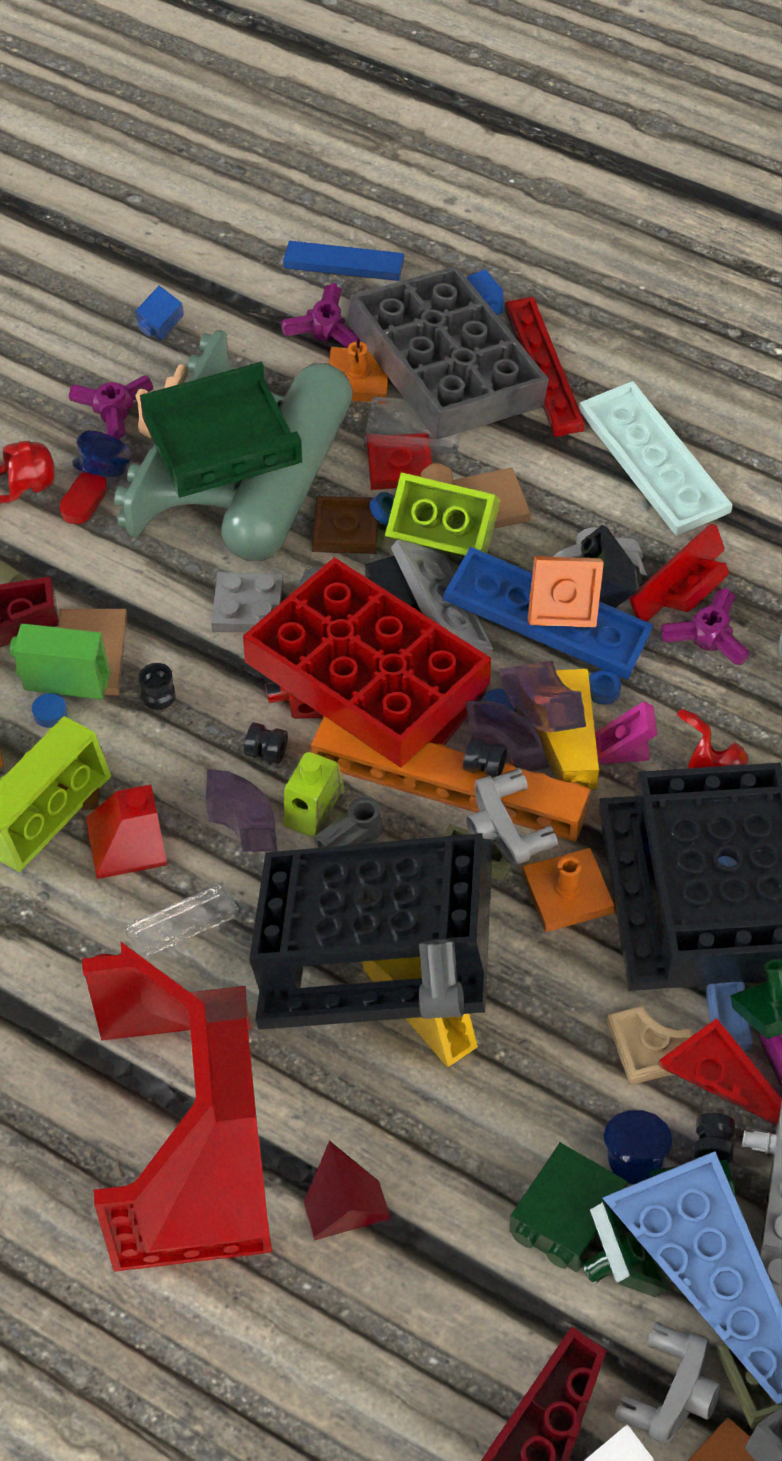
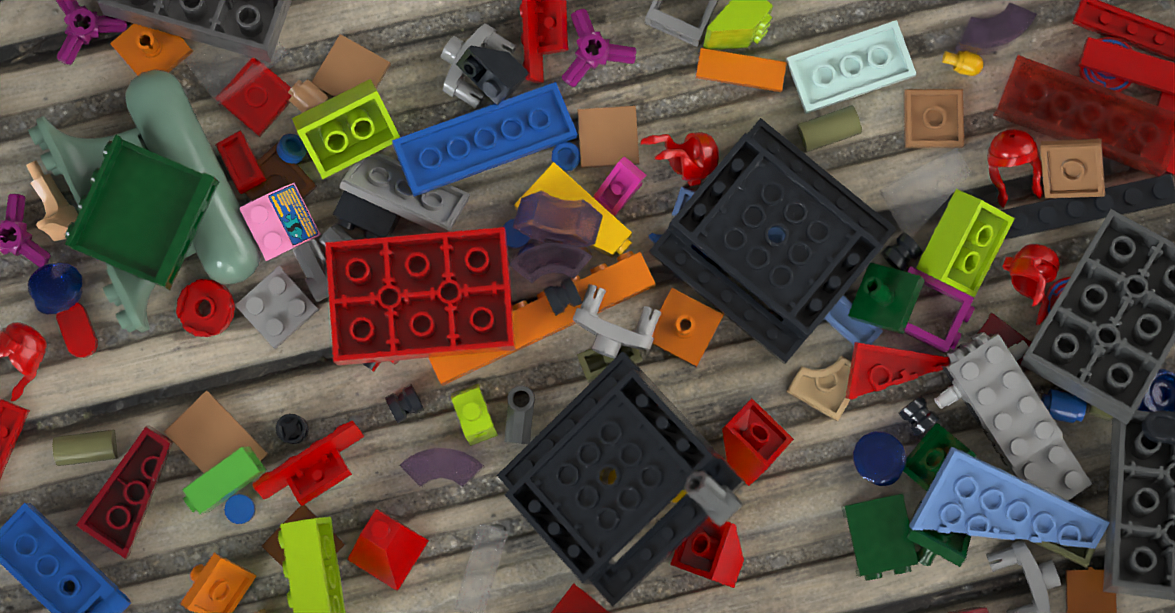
camera: 45 degrees left, 30 degrees up
orange tile [528,556,604,627] -> none
none -> red tile [176,279,235,337]
none -> red tile [215,130,266,194]
none -> slope [239,183,321,261]
none -> red bracket [252,421,364,506]
none -> medium nougat tile [578,106,639,168]
none -> red slope [670,517,744,588]
none -> red slope [722,398,794,486]

